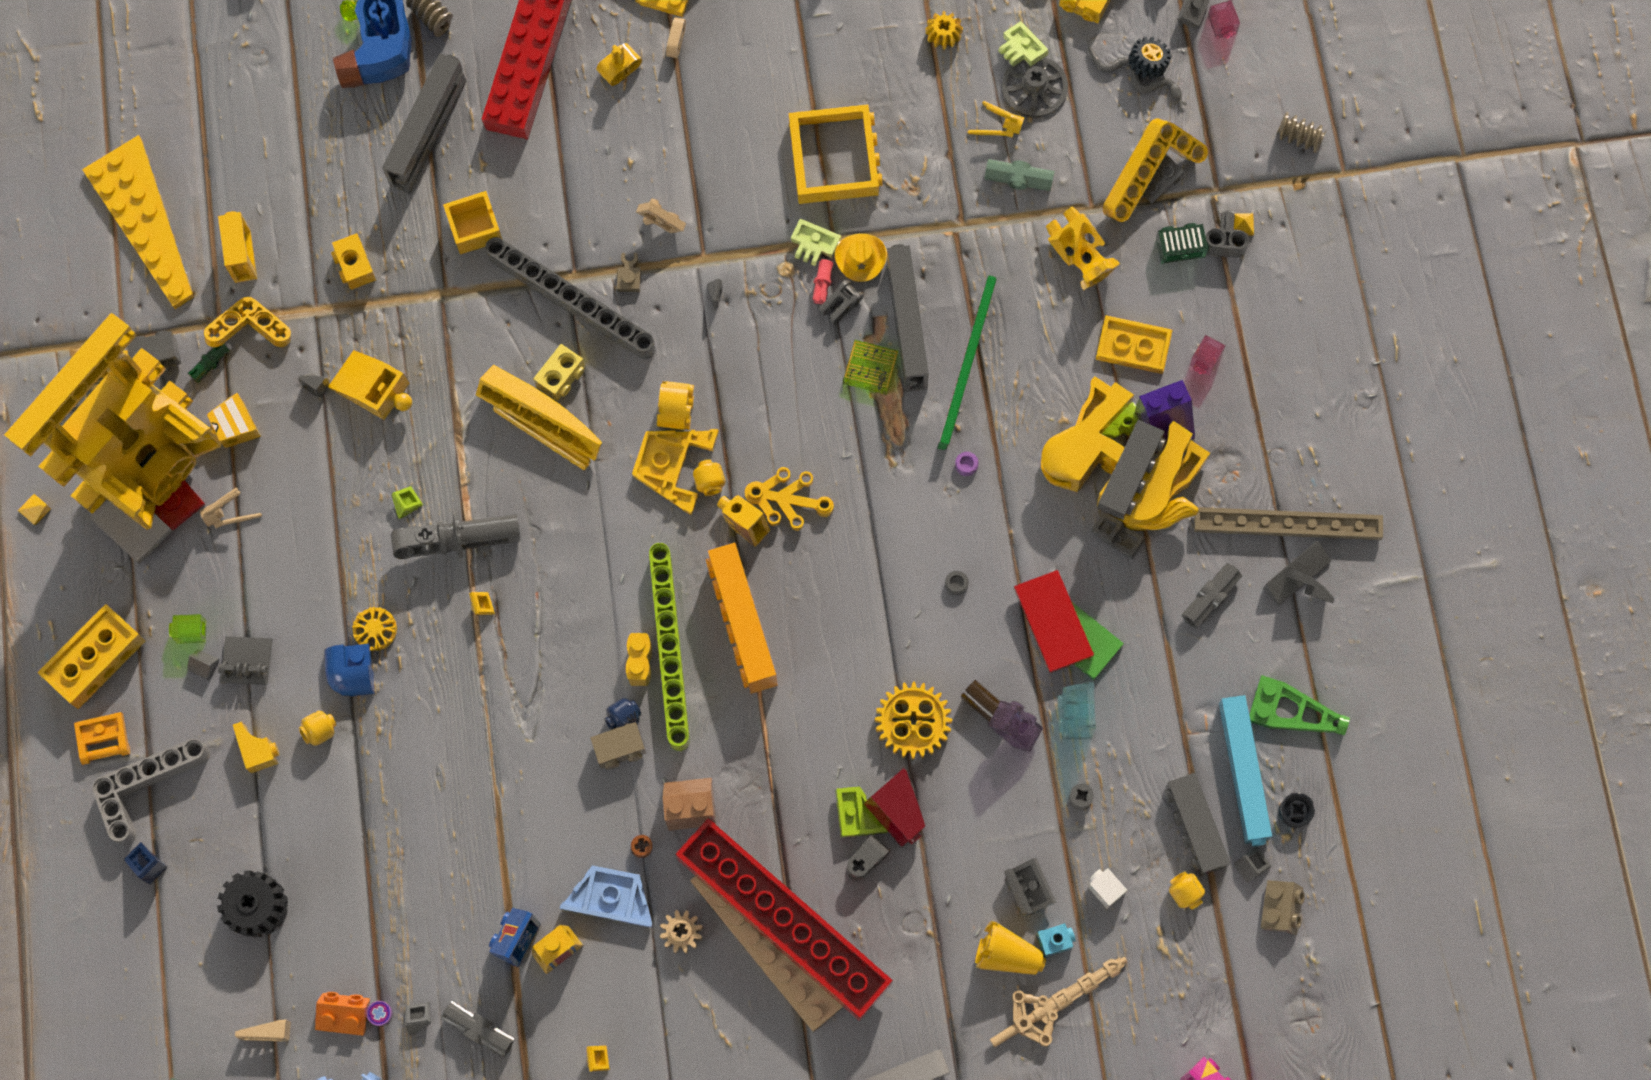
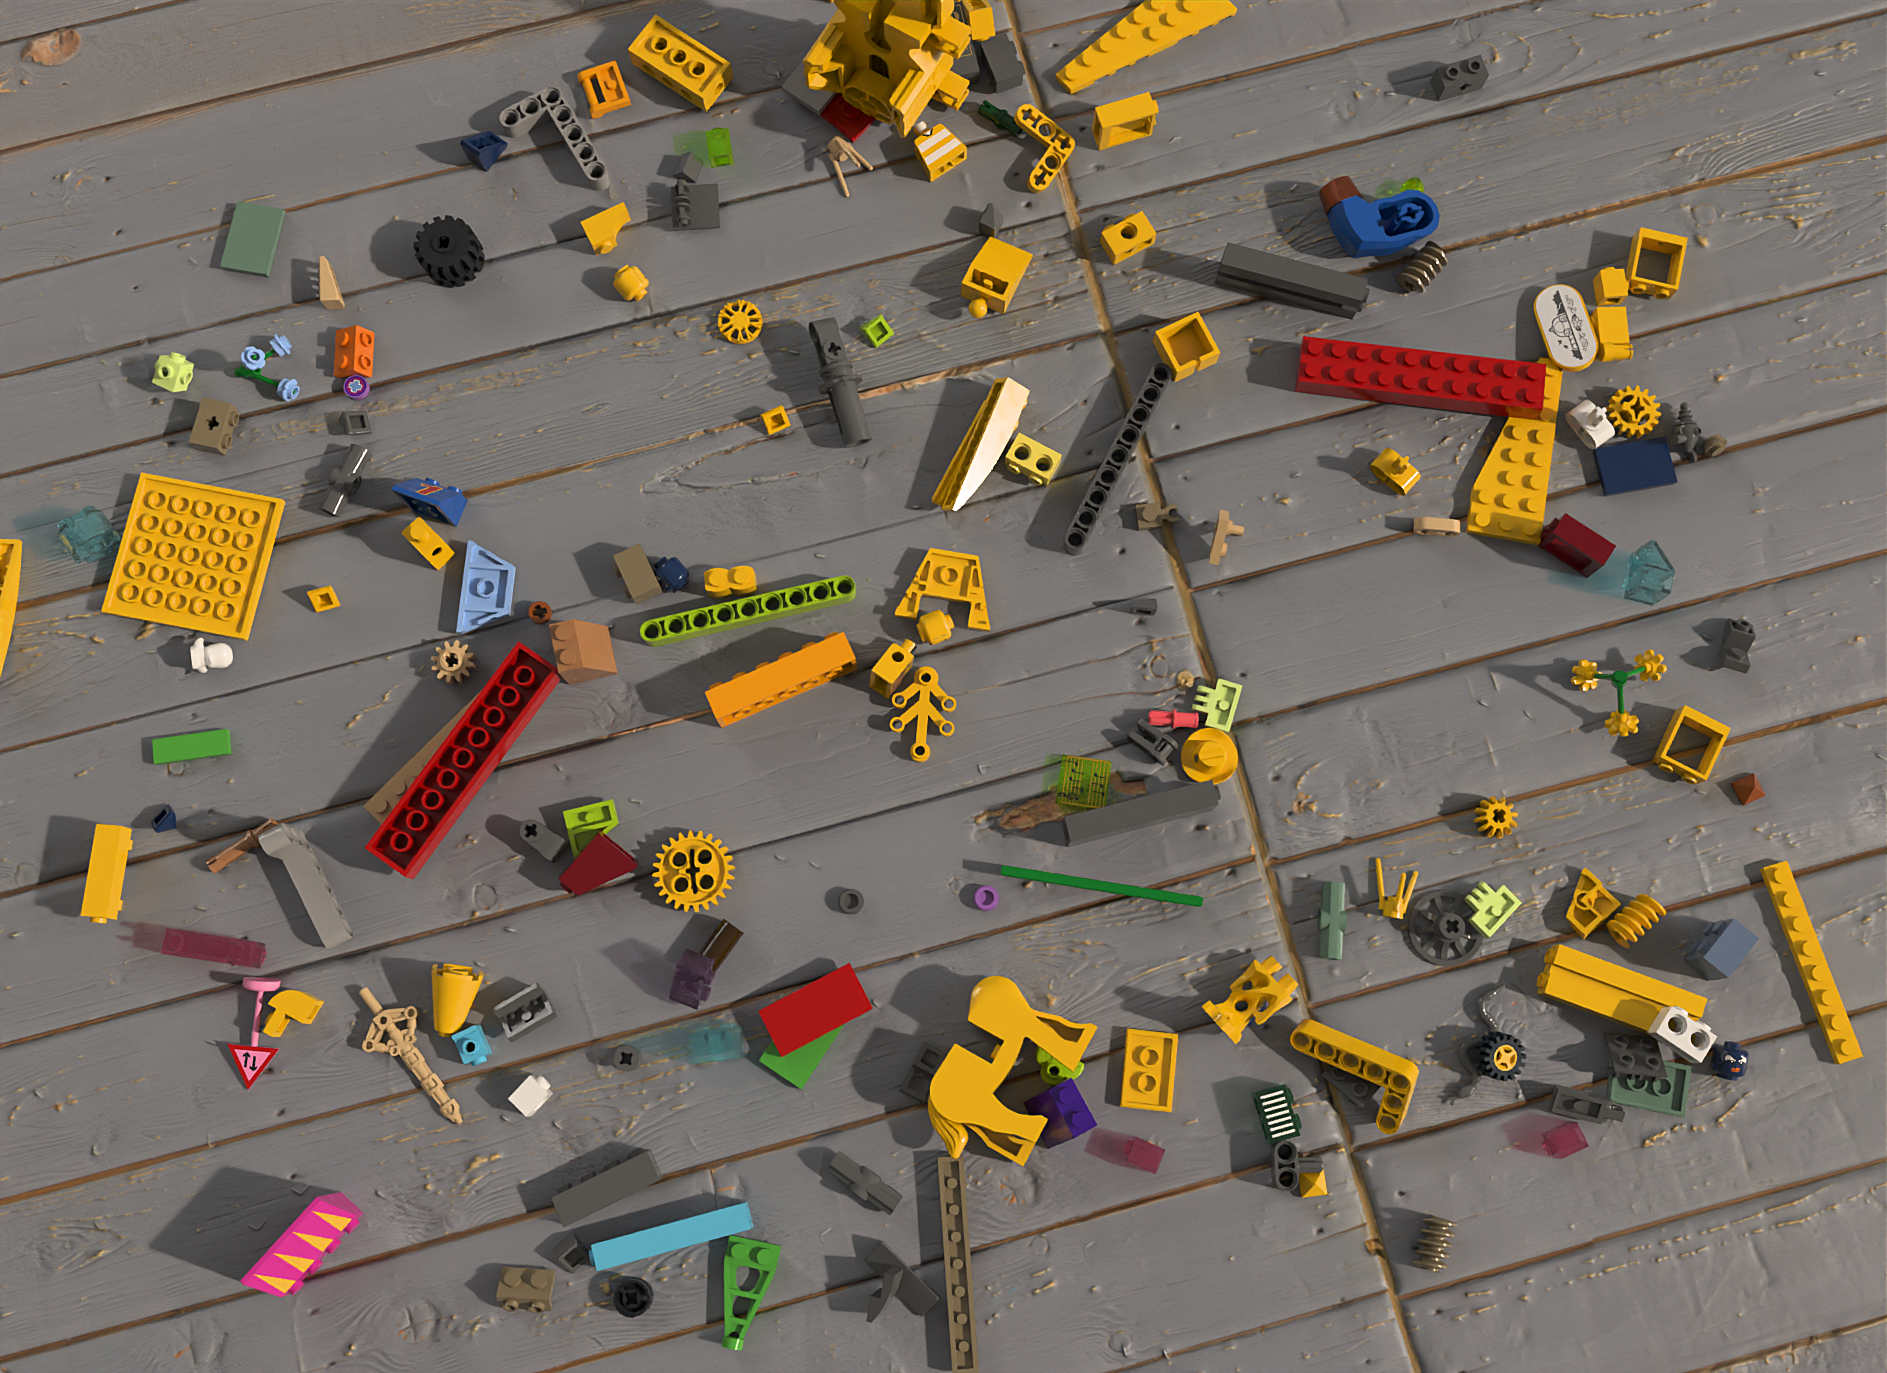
camera: 80 degrees right, 5 degrees up
blue brick [324,644,375,696] -> none
yellow brick [657,381,694,430] -> none
yellow window [788,104,883,204] -> none
dark grey brick [1097,420,1166,520] -> none
yellow head [1169,872,1205,910] -> none

